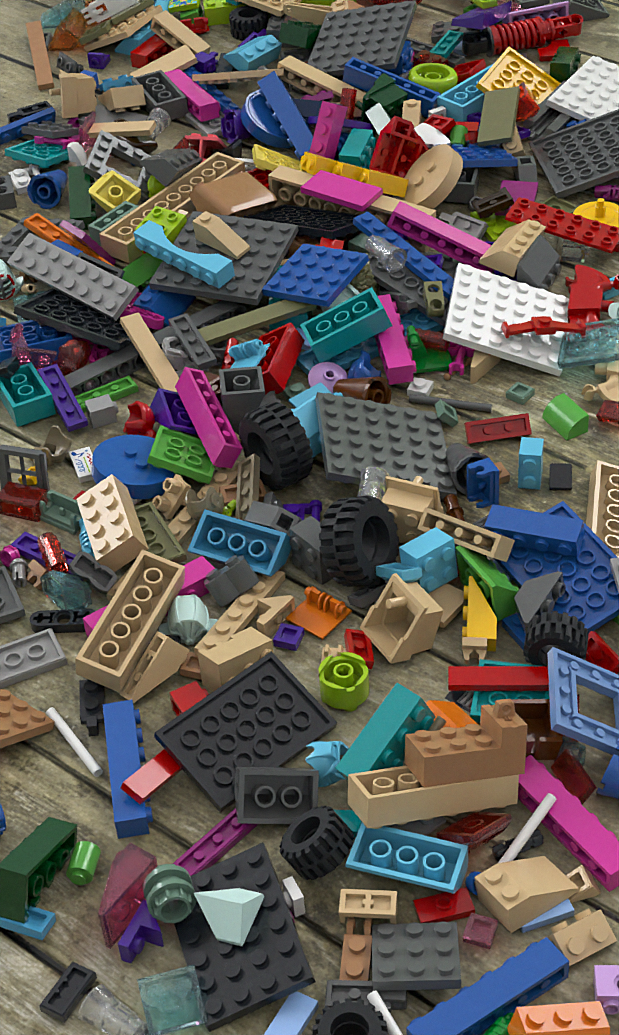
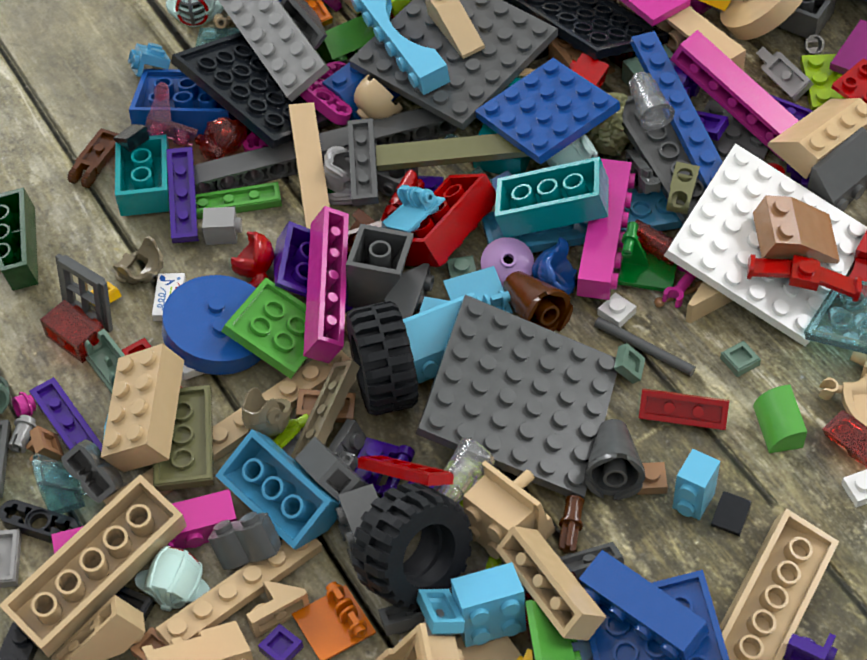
camera: 20 degrees right, 10 degrees up
clear red axle [37,532,69,578] -> none
tan hips [152,474,191,519] -> none
blue hinge [467,458,499,508] -> none
dark brown plate [471,187,514,219] -> none
none -> tan cylinder [354,75,403,120]
none -> red tile [358,455,454,486]
none -> medium nougat slope [753,195,840,263]

